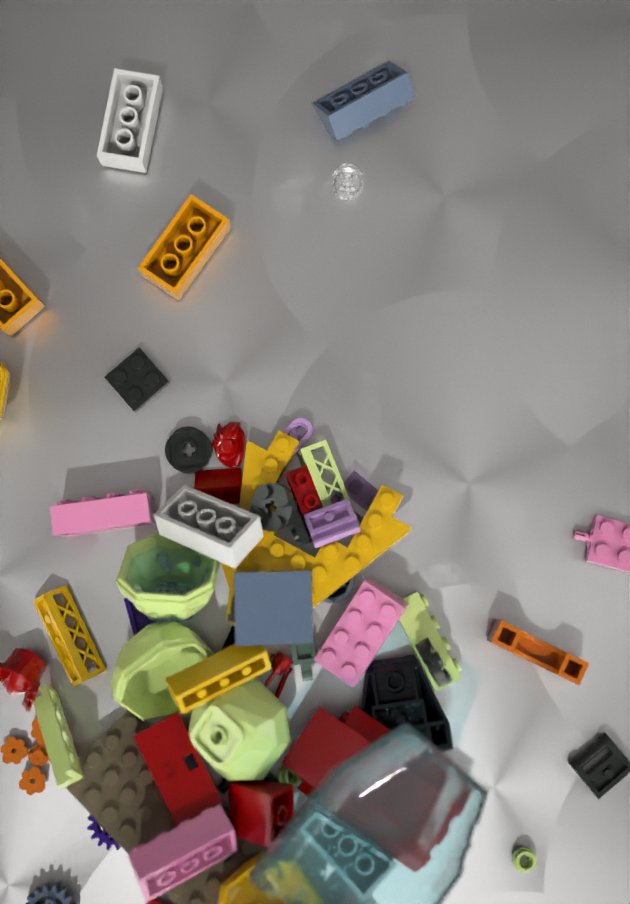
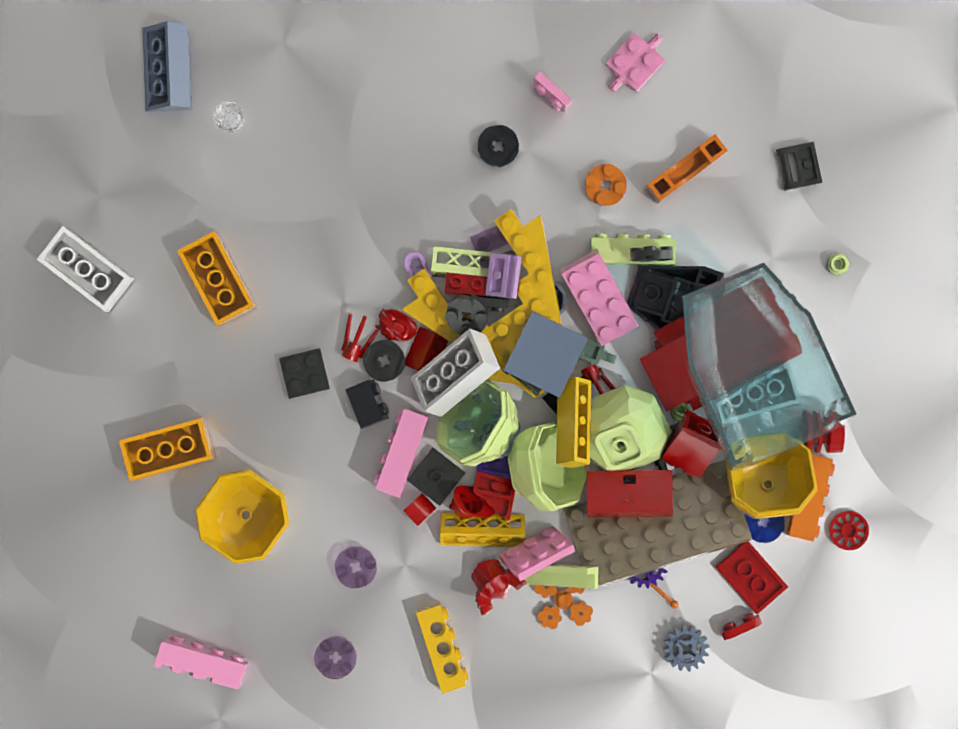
camera: 65 degrees left, 5 degrees up
bright pink brick [127,805,237,902] -> none
none -> red plant [341,314,378,362]
none -> black brick [345,379,389,429]
none -> red brick [403,493,436,526]
none -> pearl dark grey plate [407,447,466,506]
none -> red piece [449,485,495,519]
none -> red wing [471,471,515,521]
none -> black plate [477,125,519,168]
none -> bright pink plate [499,526,575,581]
none -> bright pink plate [533,72,572,112]
none -> orange plate [585,164,627,206]
none -> orange hinge [644,576,679,609]

